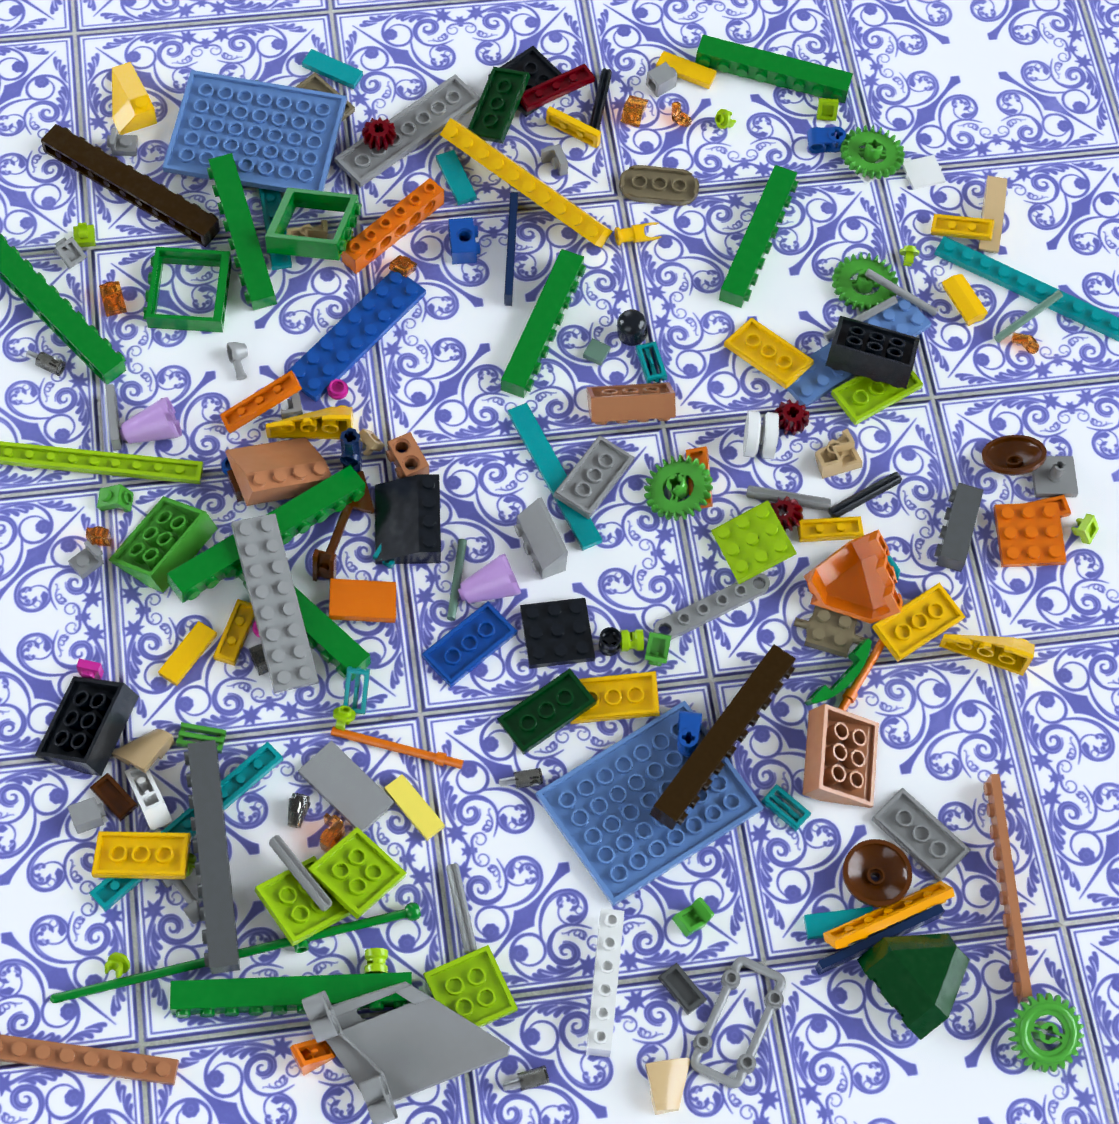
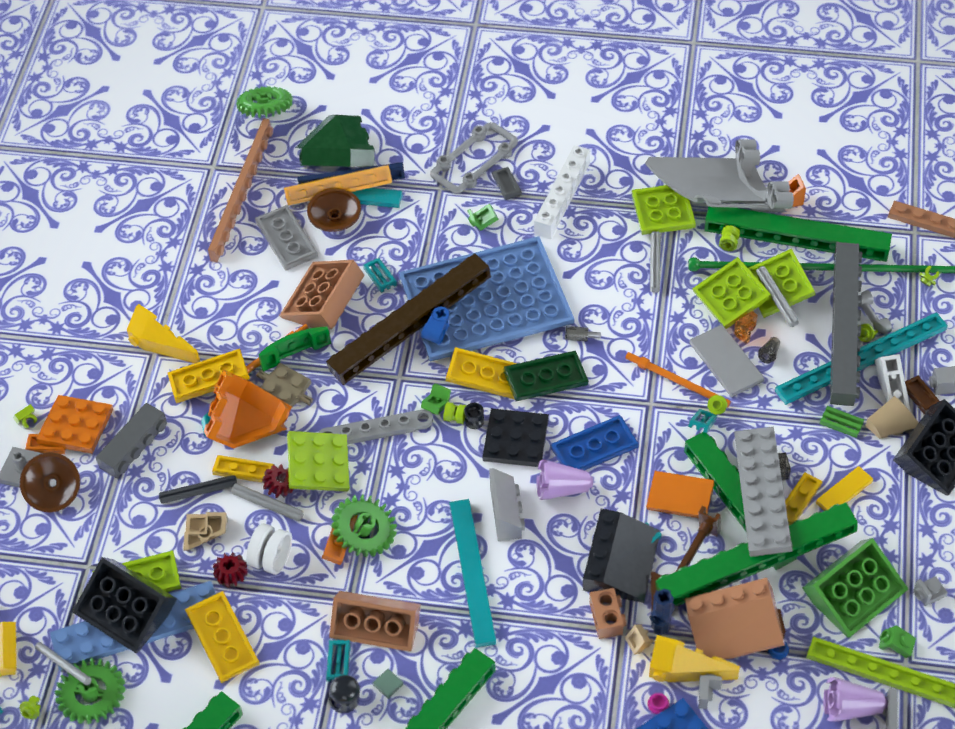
camera: 155 degrees left, 10 degrees down
dark pink plate [76,658,104,680] -> none
clear orange plate [86,526,112,546] -> none
yellow tile [91,831,192,879] -> none
orange plate [220,370,302,434] -> none
light yellow tile [384,774,445,841] -> none
sand green bar [447,539,467,621] -> none
clear smoke piece [502,1065,550,1091] -> none
light grey tile [553,435,635,519] -> none
tan slope [645,1058,690,1115] -> none
light grey bar [823,296,898,341] -> none

